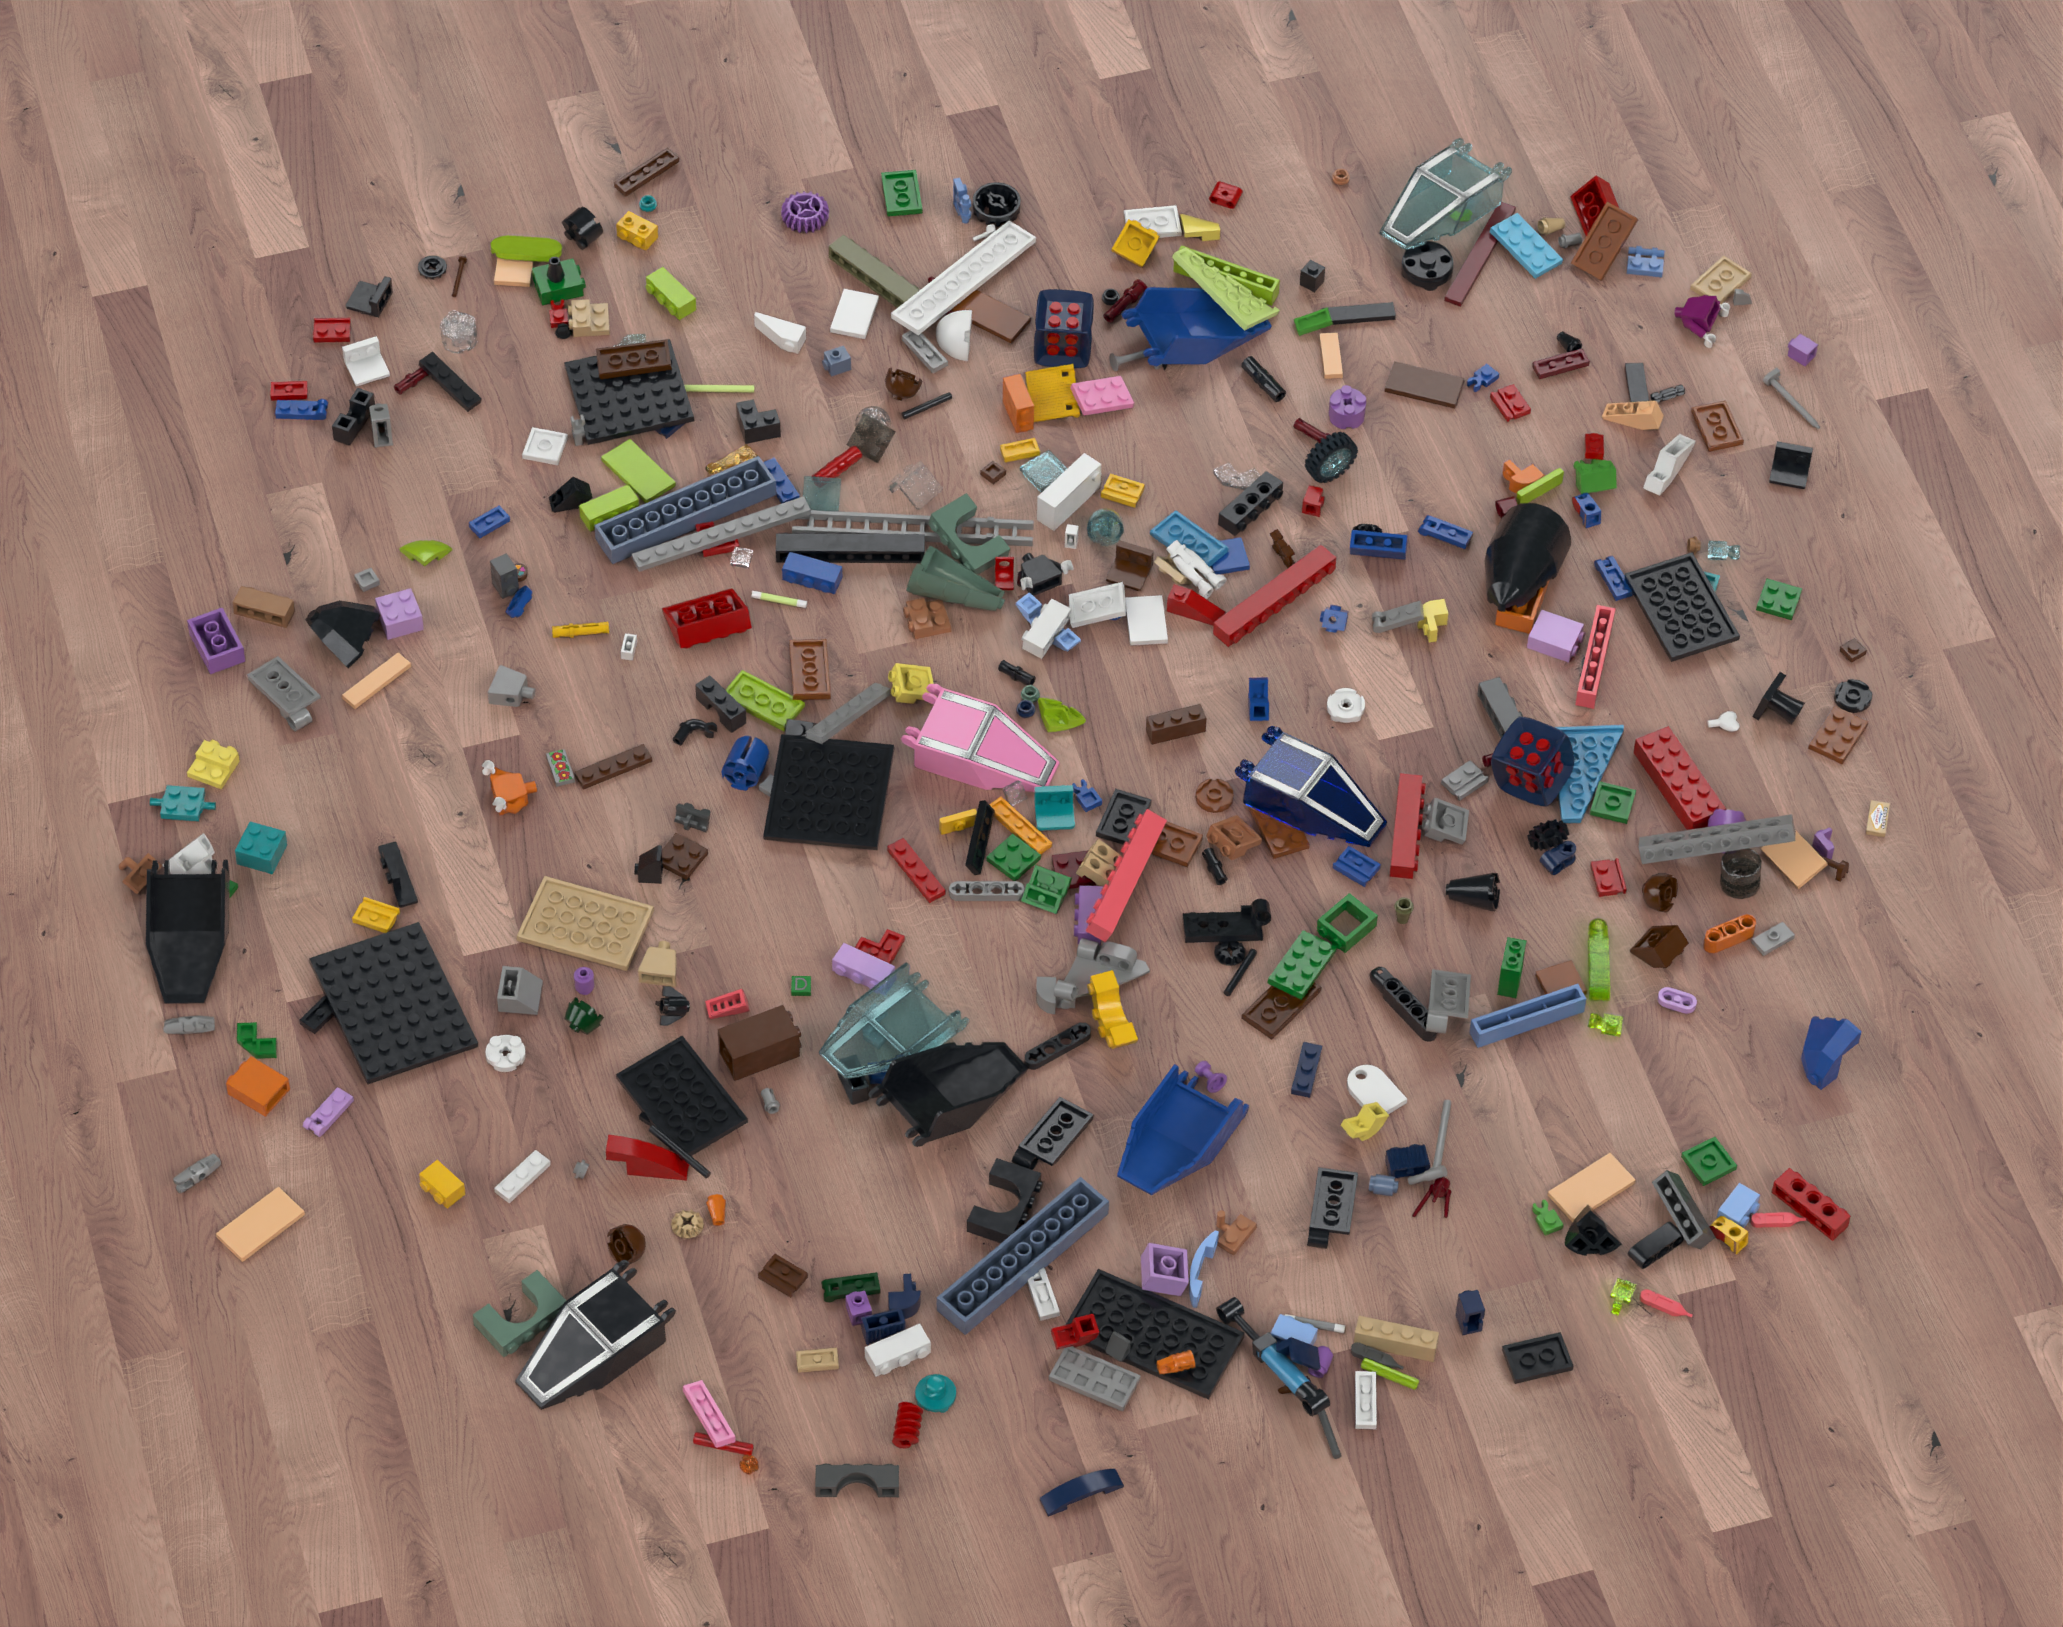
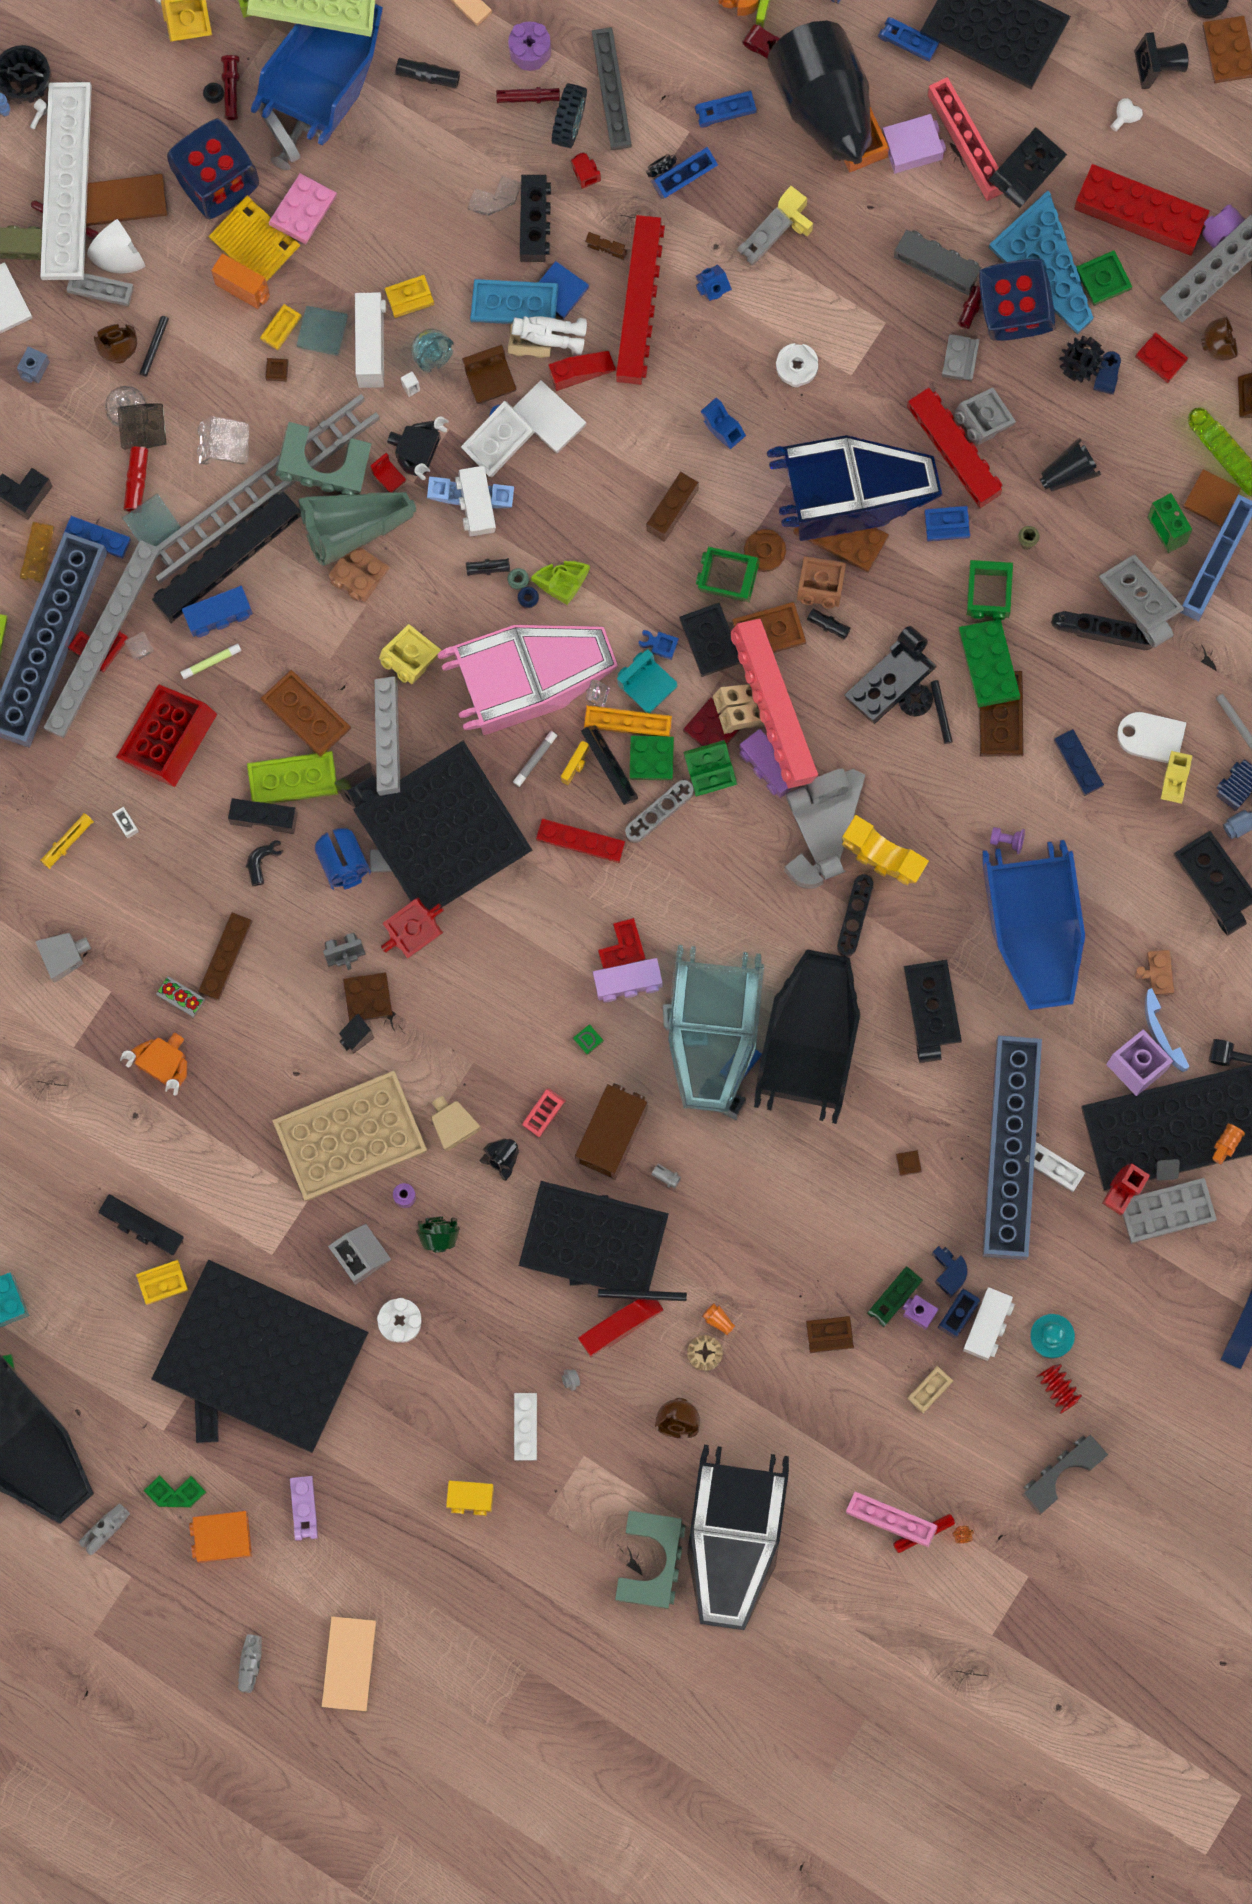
camera: 35 degrees left, 25 degrees up
black arch [967,1158,1043,1243] -> none
none -> light grey beam [258,103,301,163]
none -> red plate [381,898,444,959]
none -> light grey bar [513,731,557,787]
none -> dark grey plate [592,27,632,150]
none -> green window [696,546,760,603]
none -> reddish brown plate [896,1150,922,1176]
none -> black hinge [989,127,1067,209]

